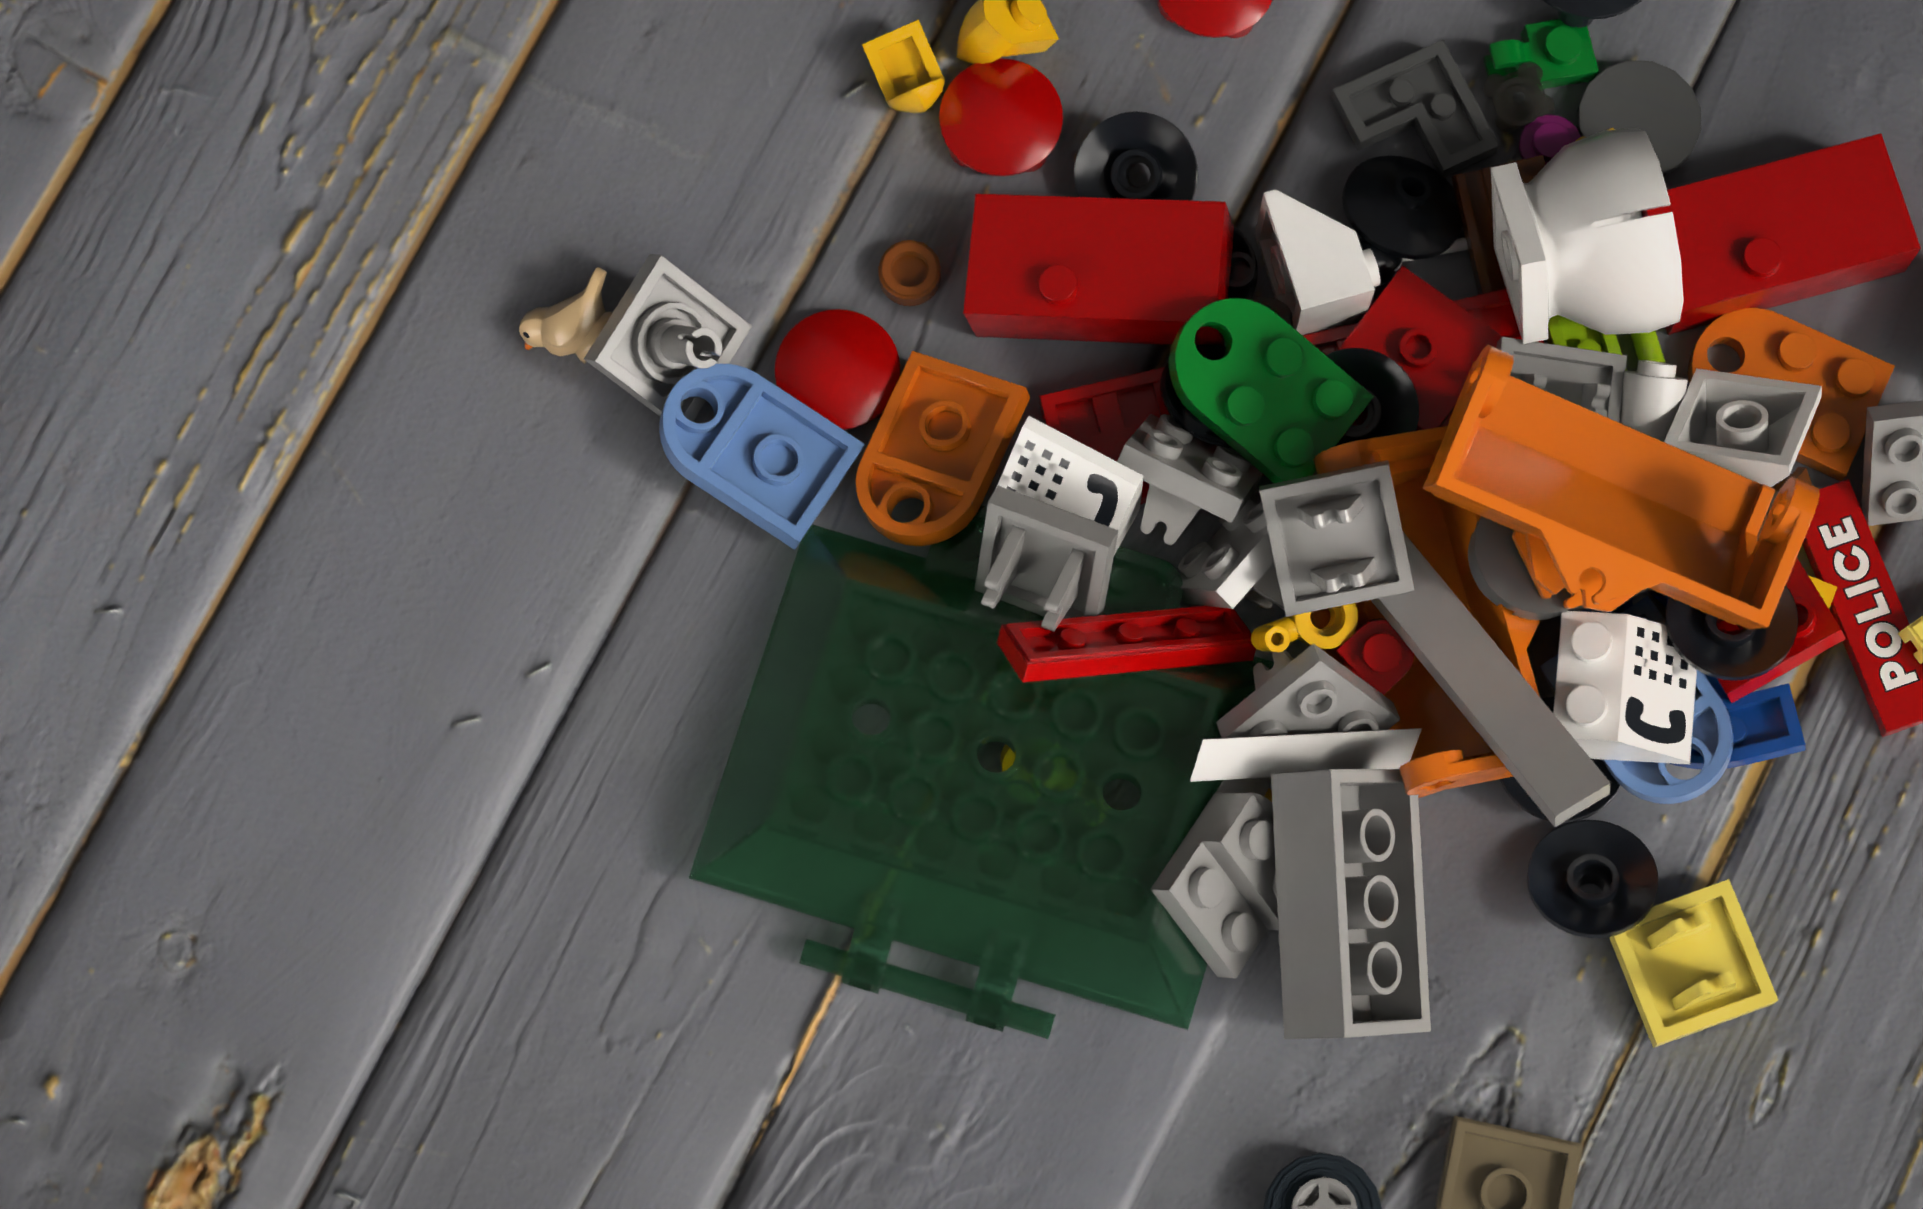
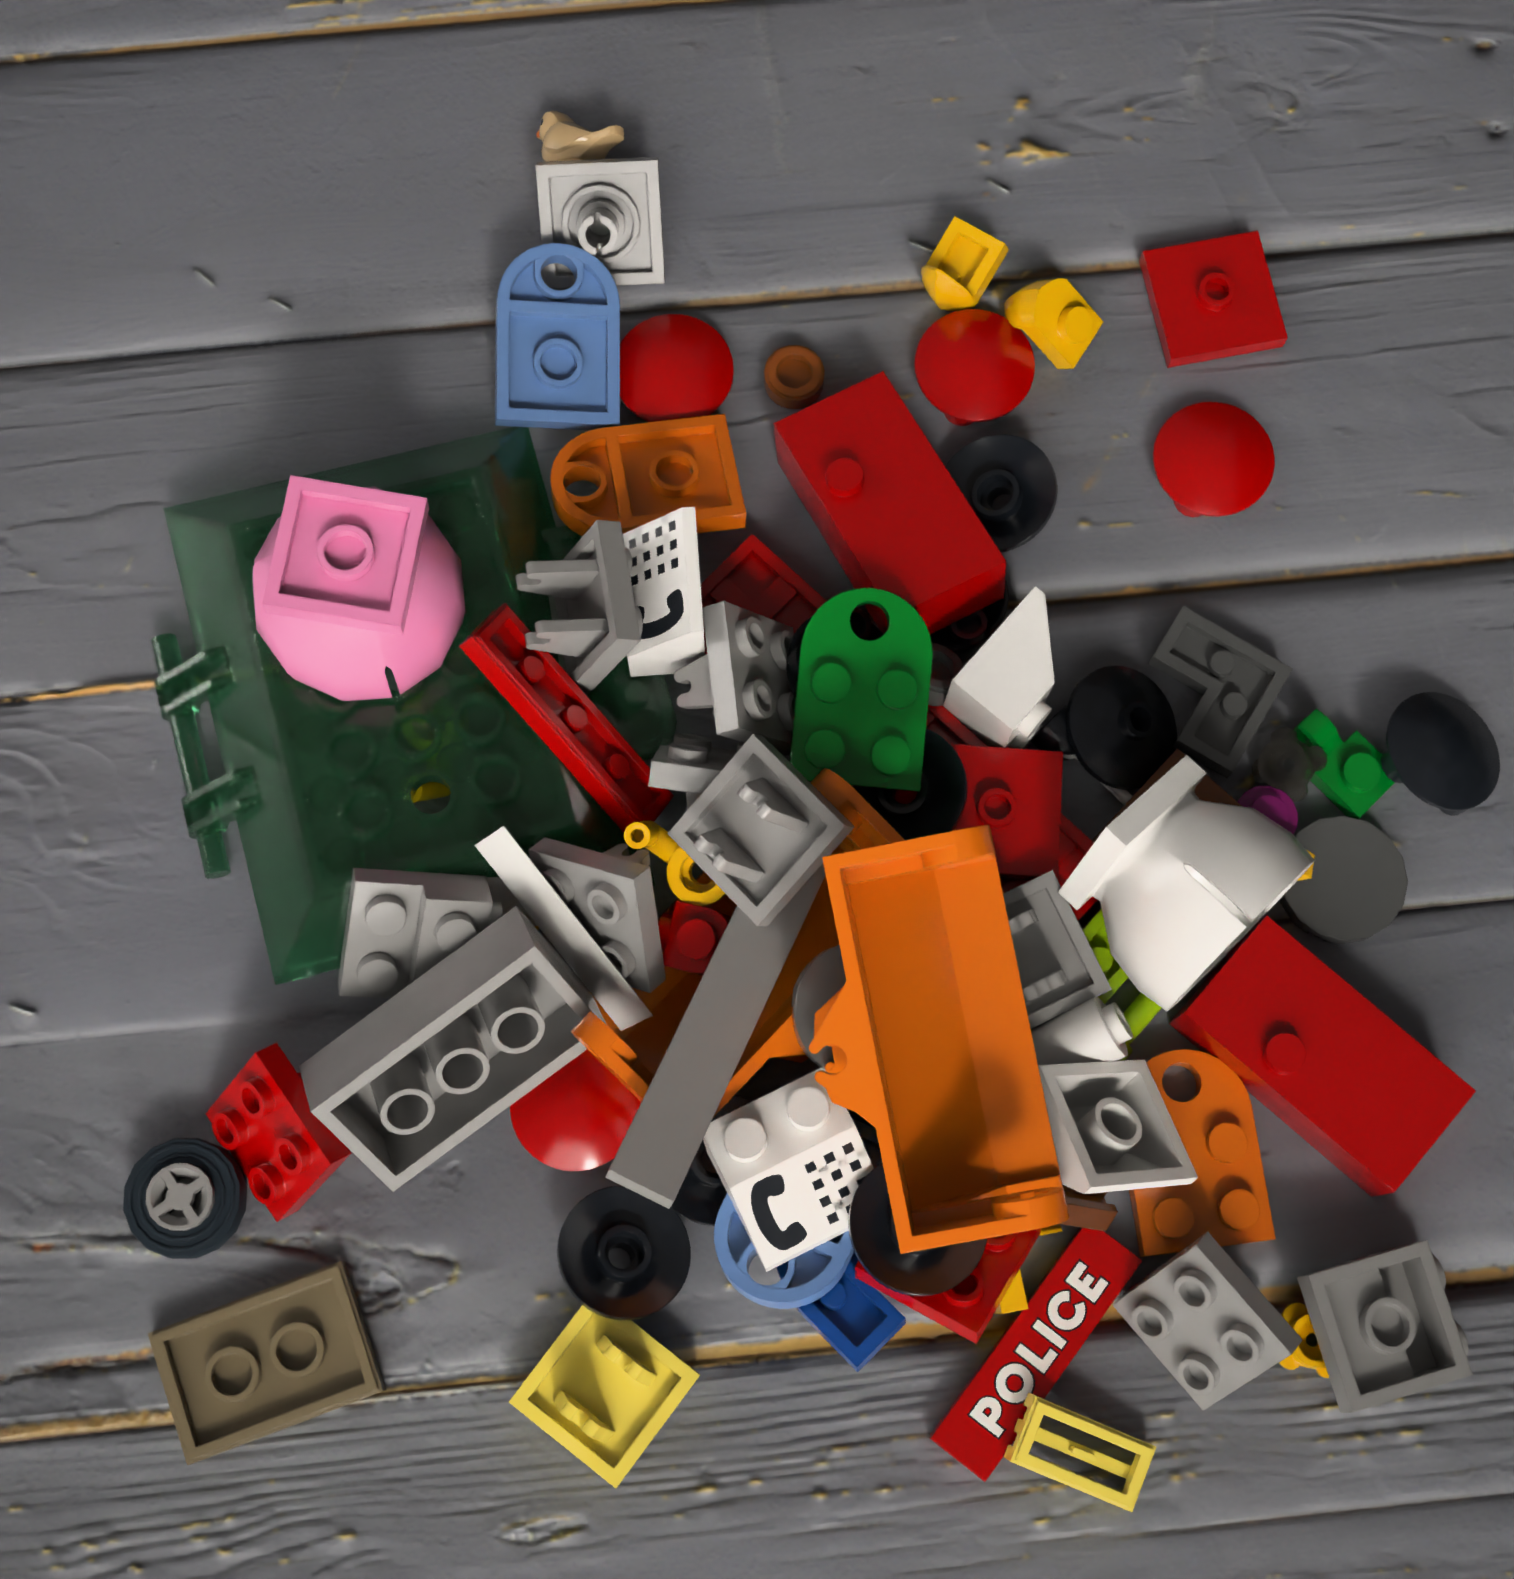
camera: 55 degrees right, 0 degrees up
none -> red plate [205,1042,351,1222]
none -> bright pink plate [252,475,465,701]
none -> red dish [510,1050,641,1171]

